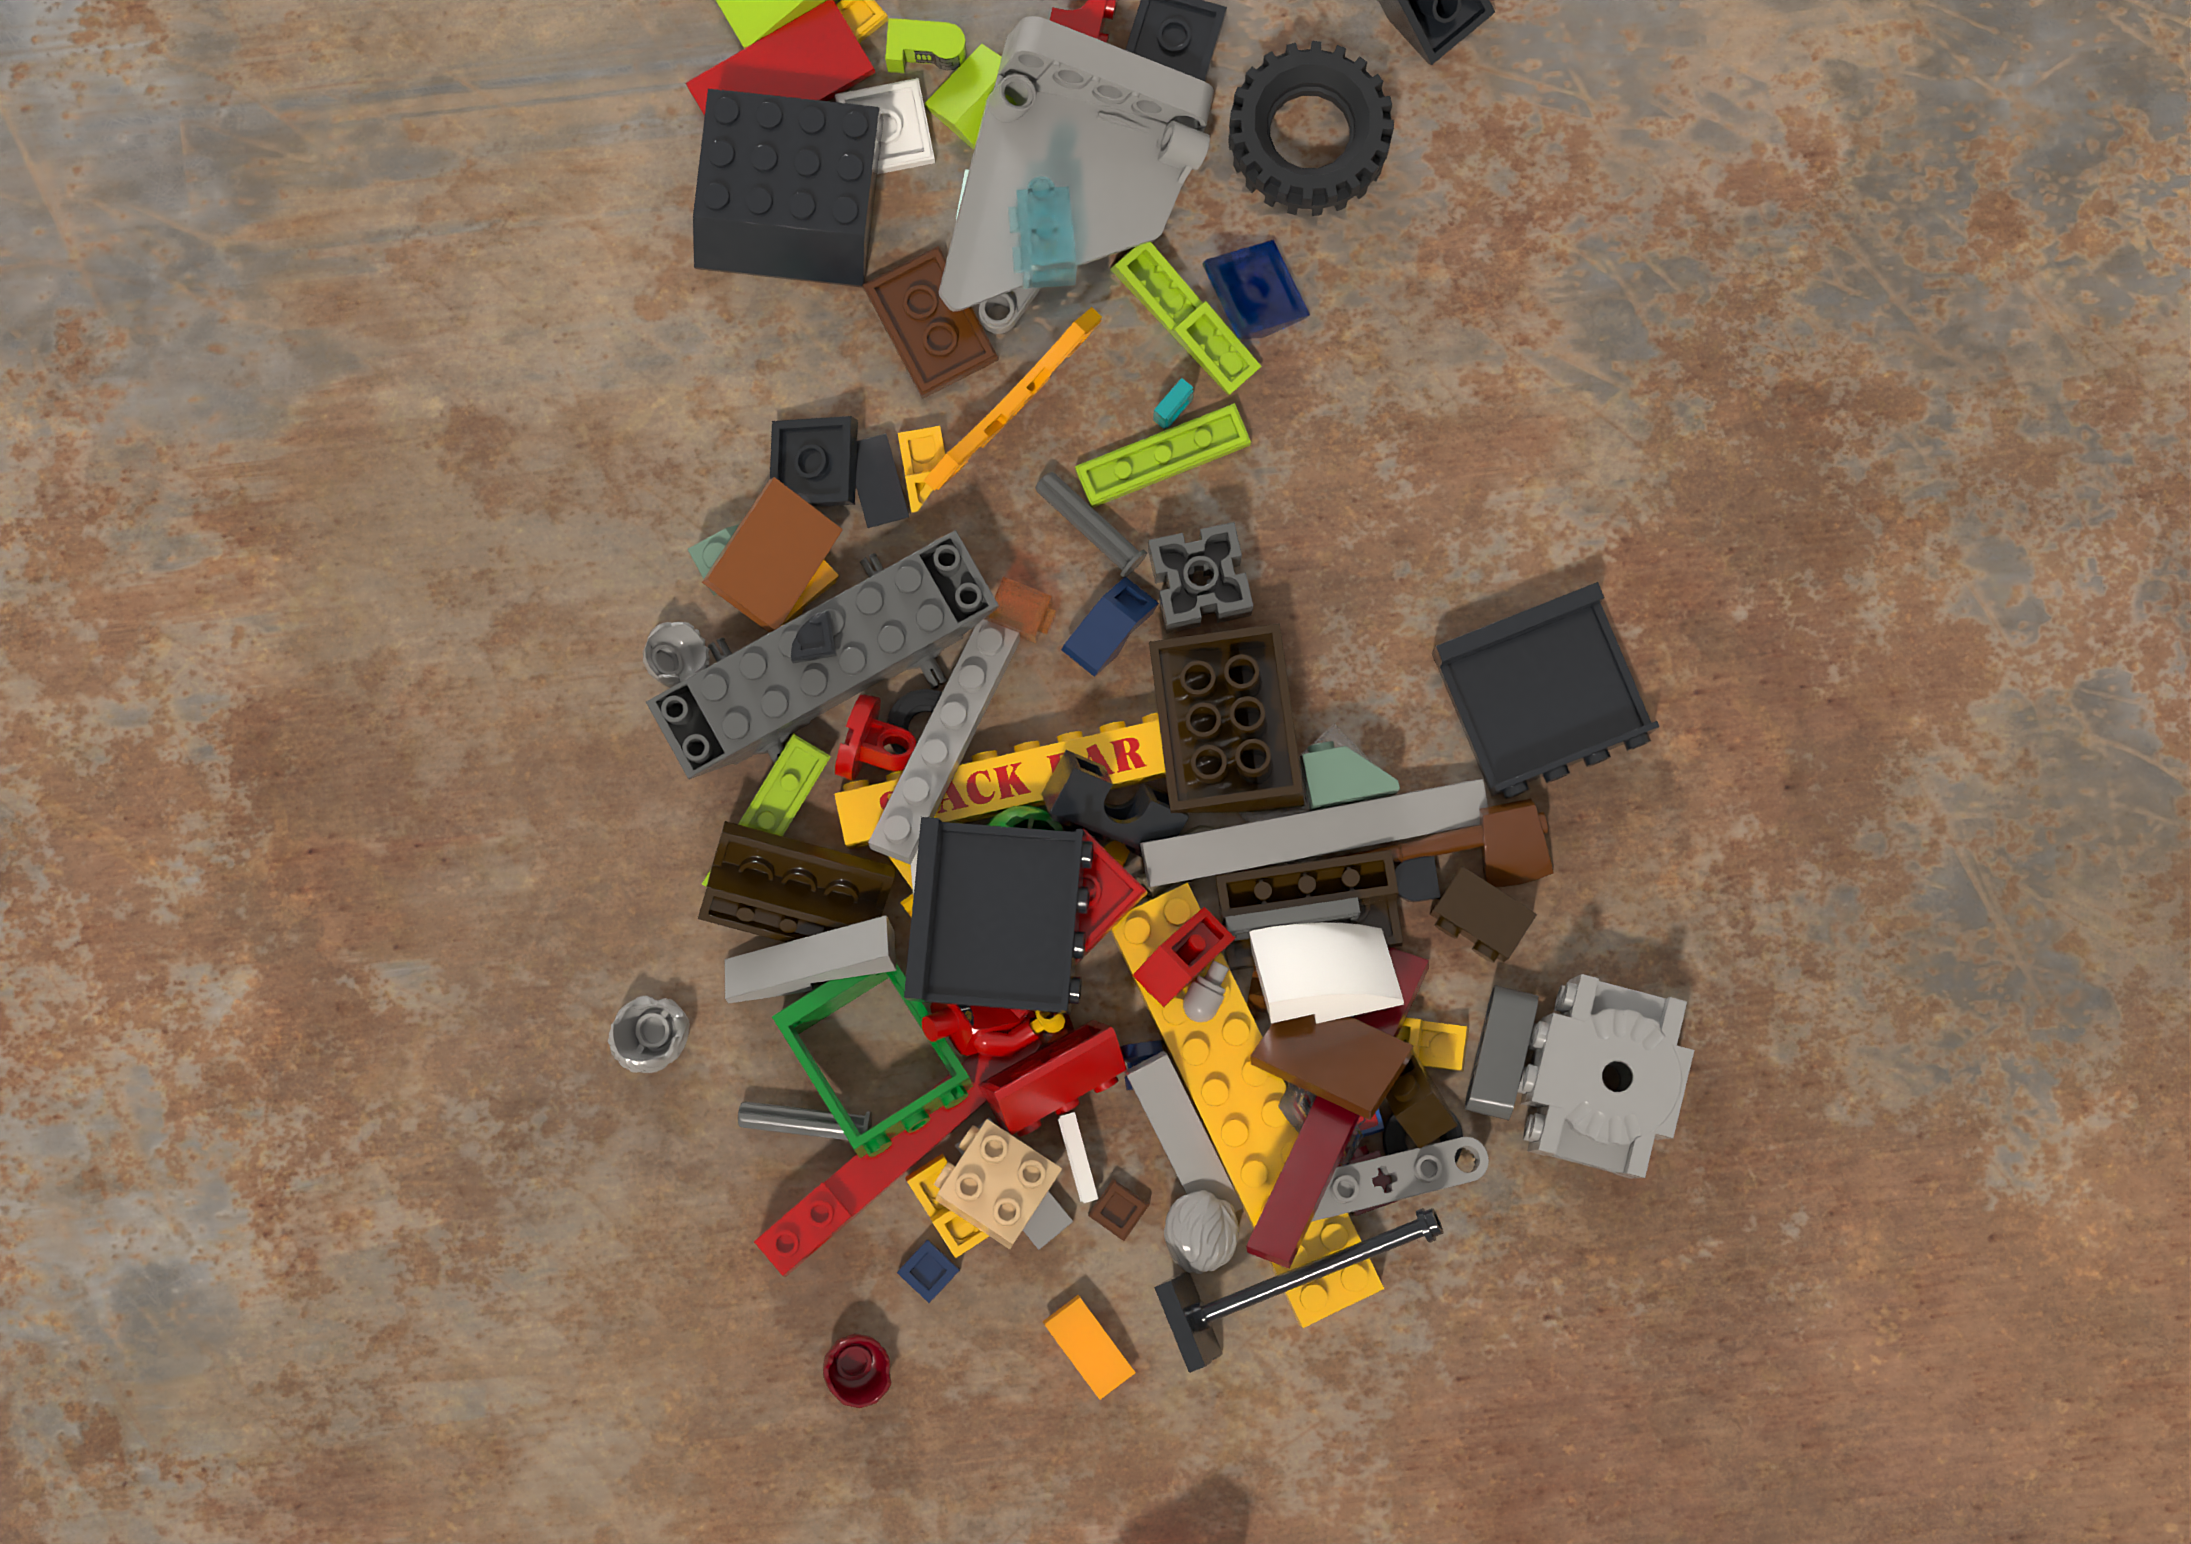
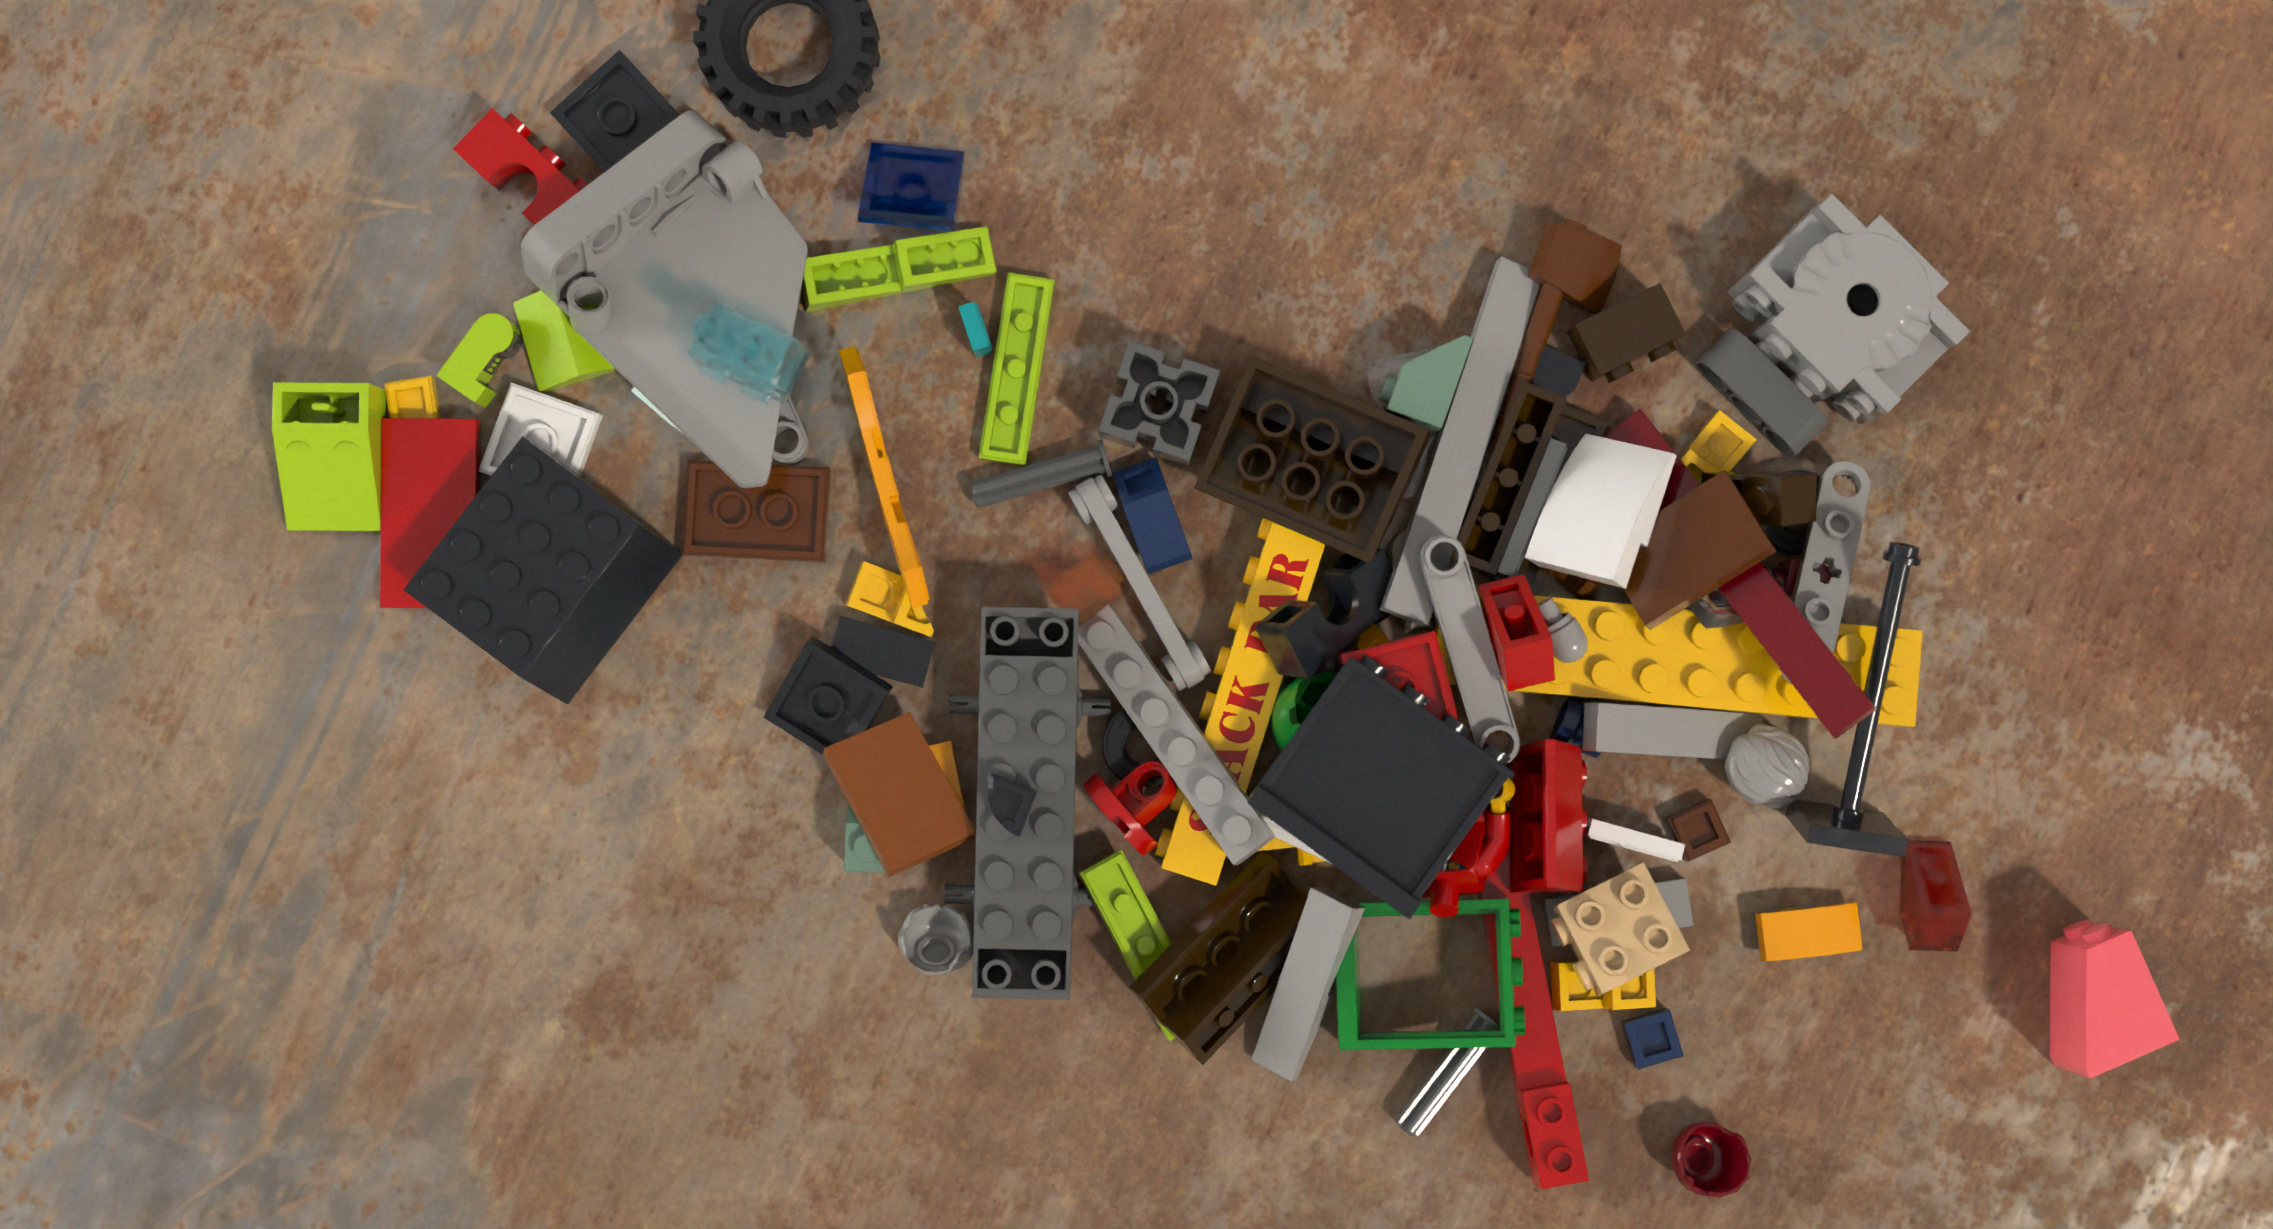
camera: 60 degrees left, 5 degrees up
light grey hair [608,996,690,1073] -> none
black panel [1432,582,1660,799] -> none
none -> light grey piece [1068,475,1212,691]
none -> light grey piece [1420,535,1520,763]
none -> clear red slope [1900,840,1972,952]

